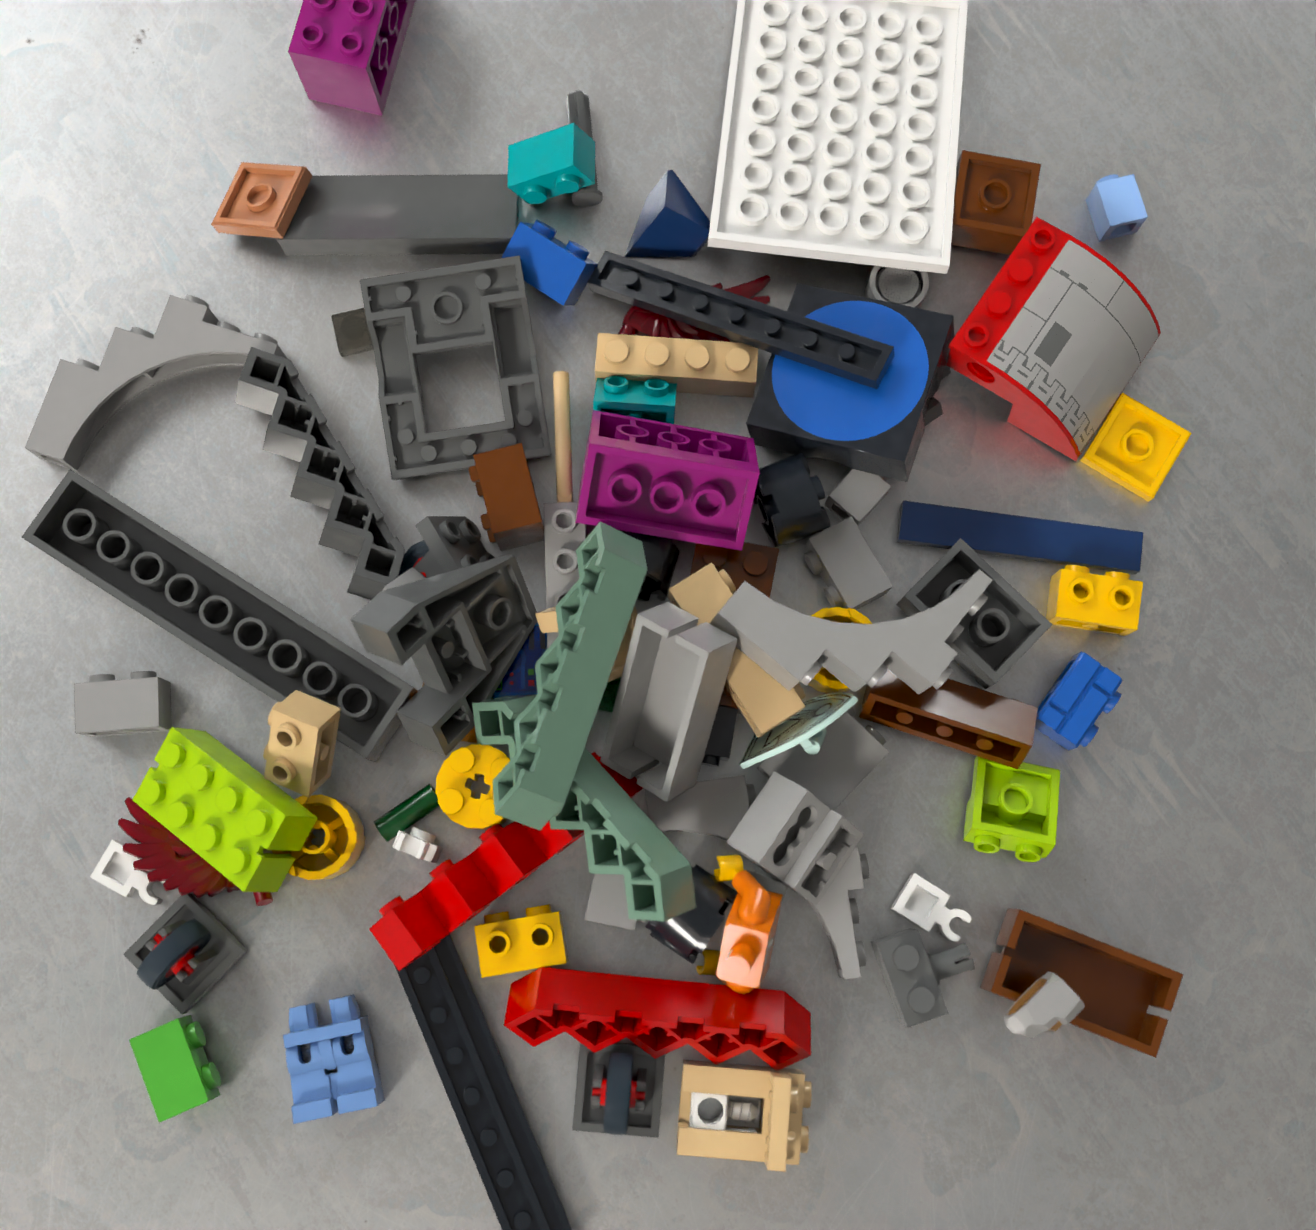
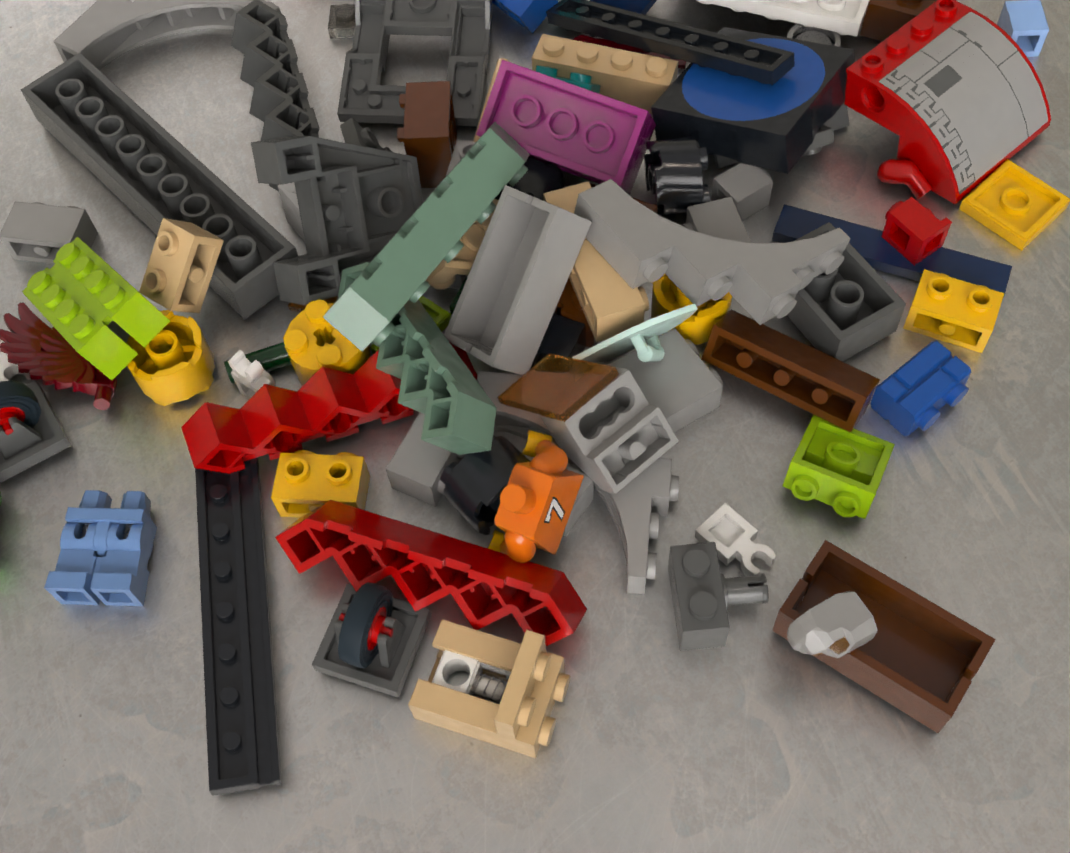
camera: 20 degrees right, 20 degrees down
none -> clear orange piece [497,353,619,422]
none -> red arm [877,159,933,199]
none -> red brick [881,197,952,266]

